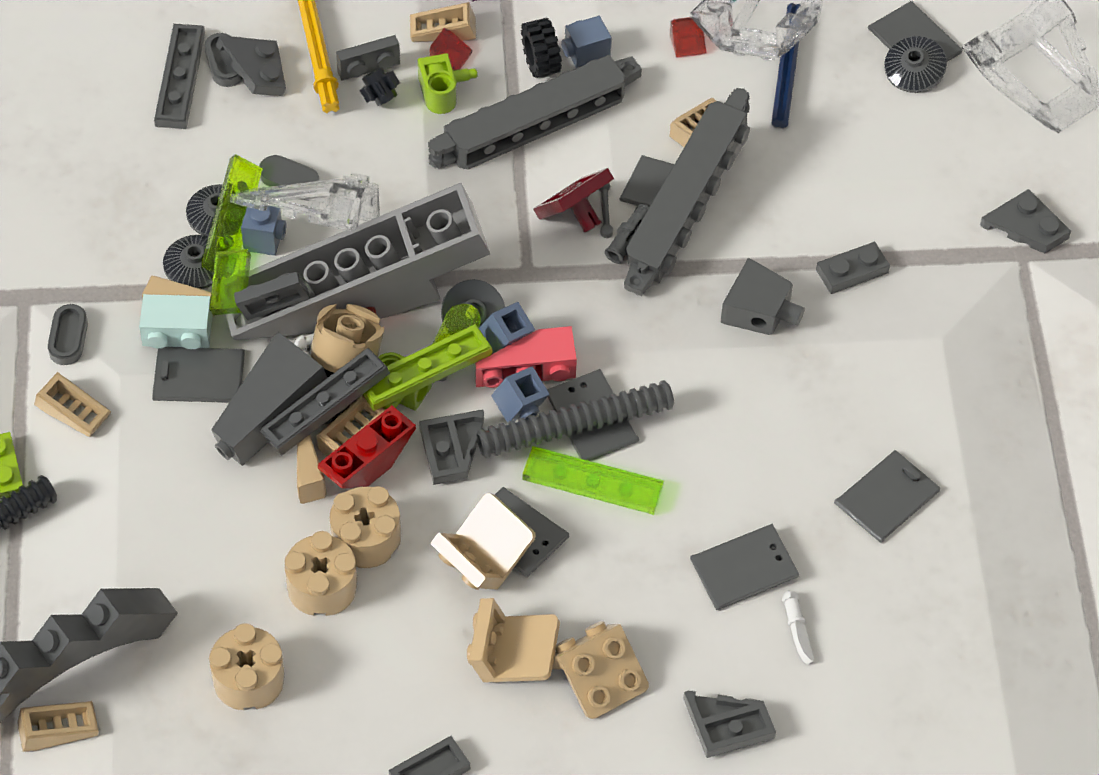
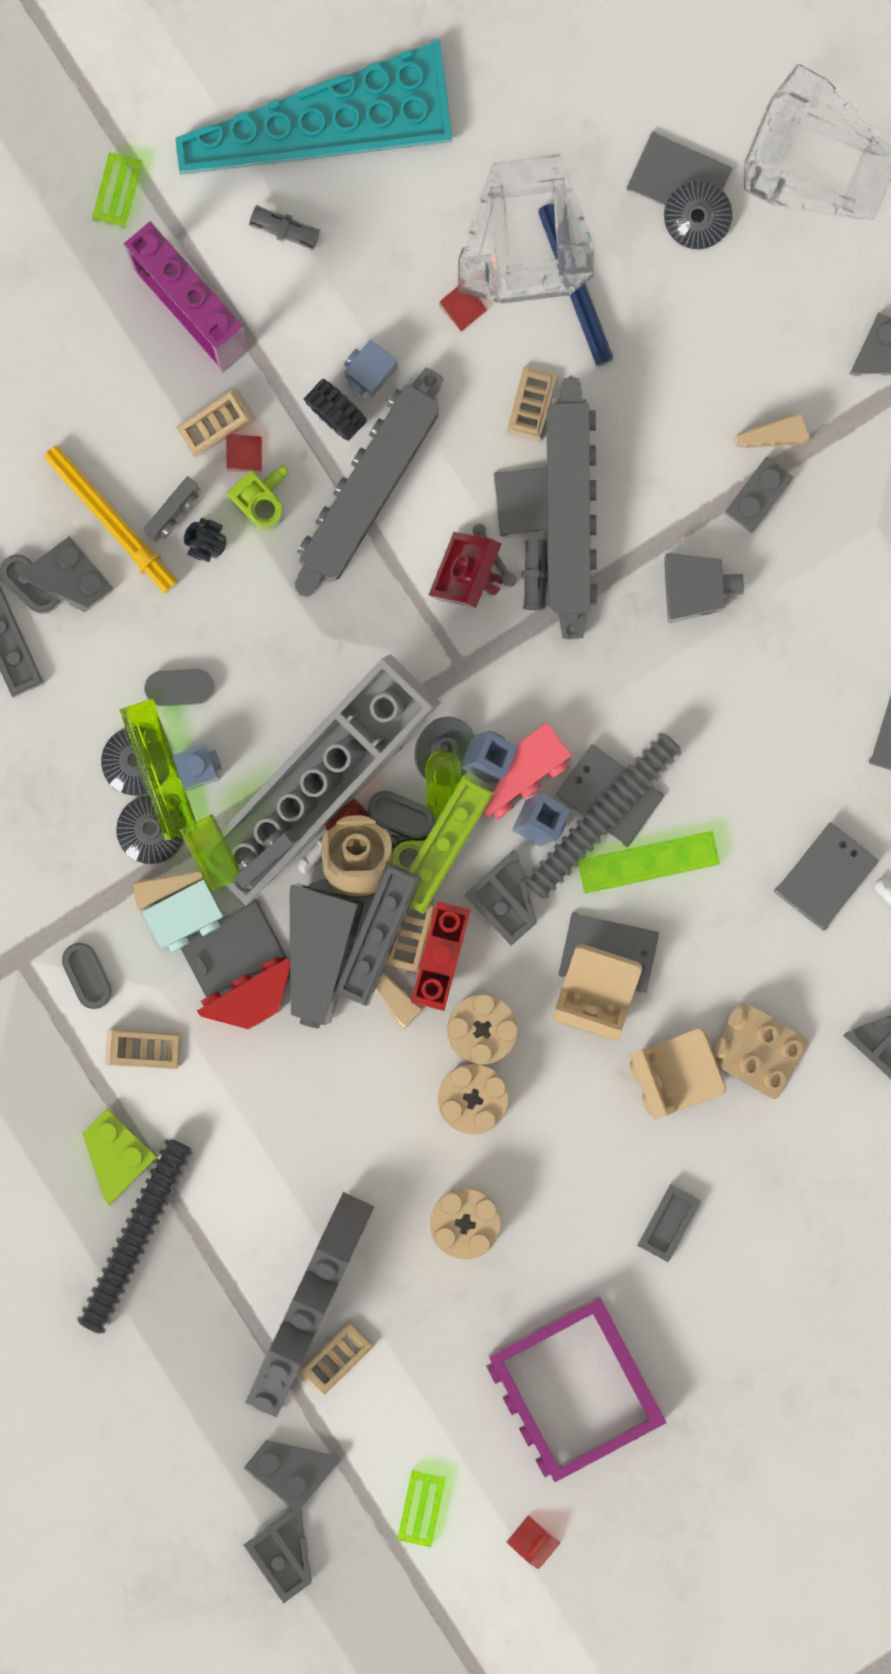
camera: 30 degrees left, 30 degrees up
clear windscreen [230,173,380,231] -> none
none -> red slope [197,956,290,1030]
none -> dark grey tile [368,791,435,841]
none -> tan slope [733,413,810,448]

